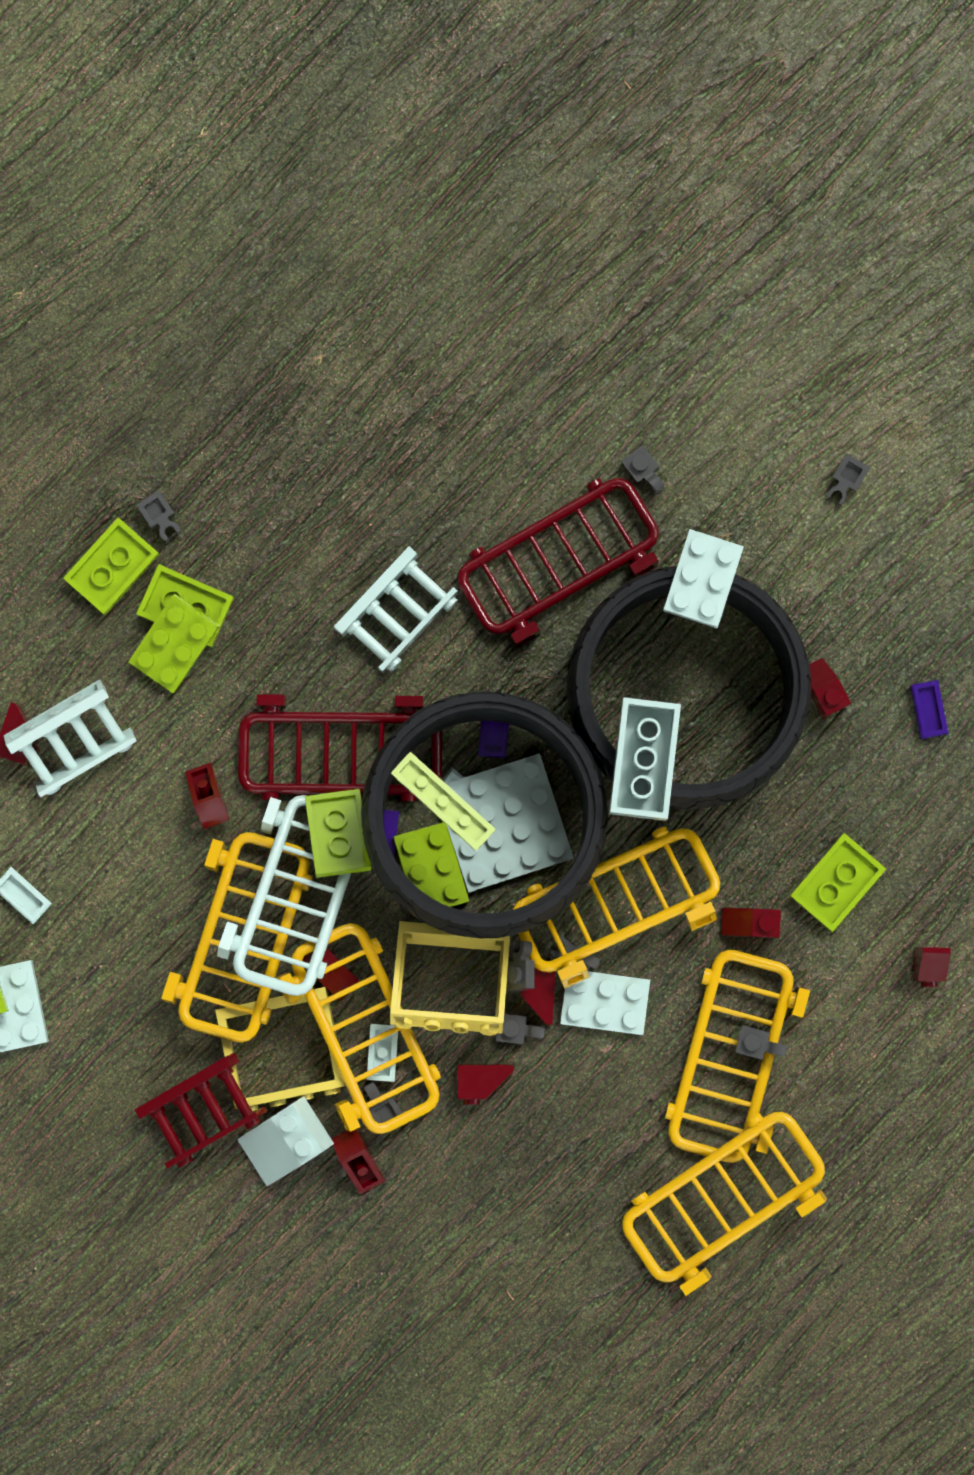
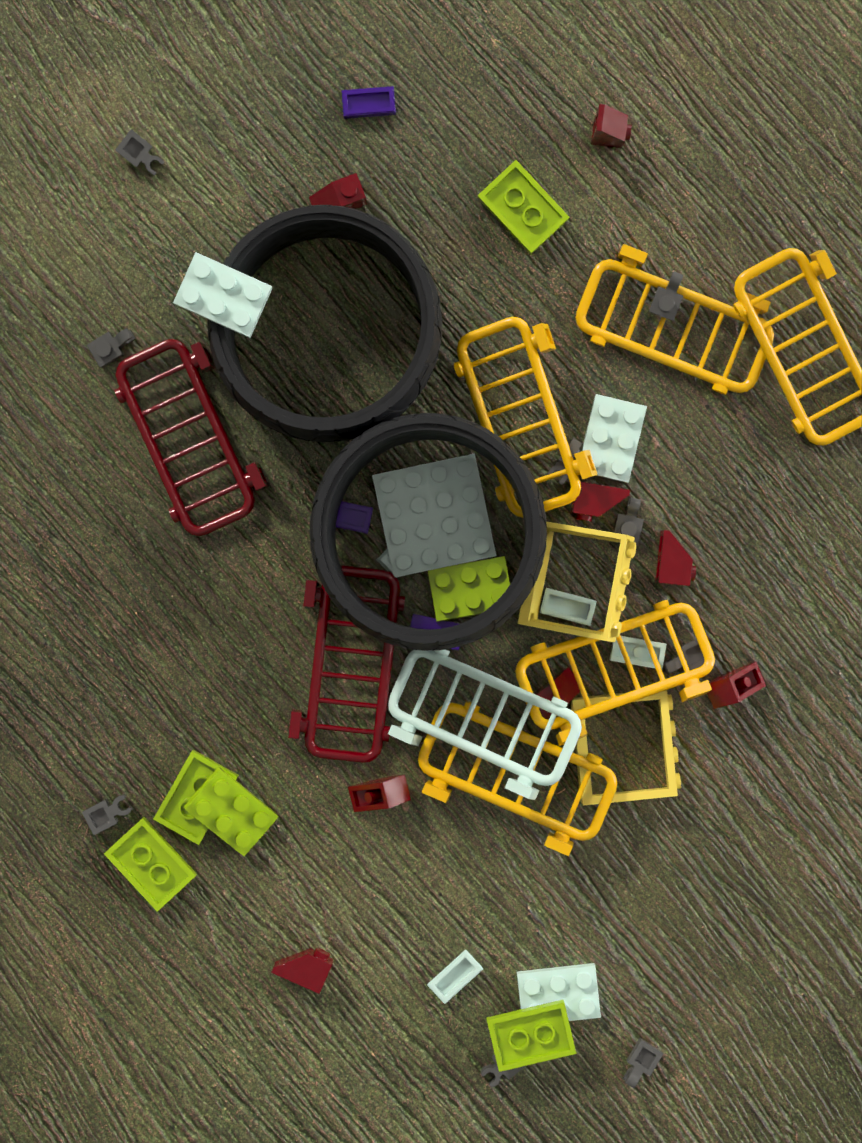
camera: 90 degrees left, 5 degrees up
light aqua fence [4,679,137,797] -> none
dark red fence [134,1052,267,1168] -> none
light aqua slope [237,1096,334,1186] -> none
lime plate [305,789,372,878] -> none
light aqua fence [334,546,458,674] -> none
yellowish green plate [391,752,496,851] -> none
dark grey plate [507,941,534,992] -> none
light aqua brick [609,698,681,821] -> none
dark red slope [721,908,781,938] -> none
none -> light aqua tile [539,588,597,626]

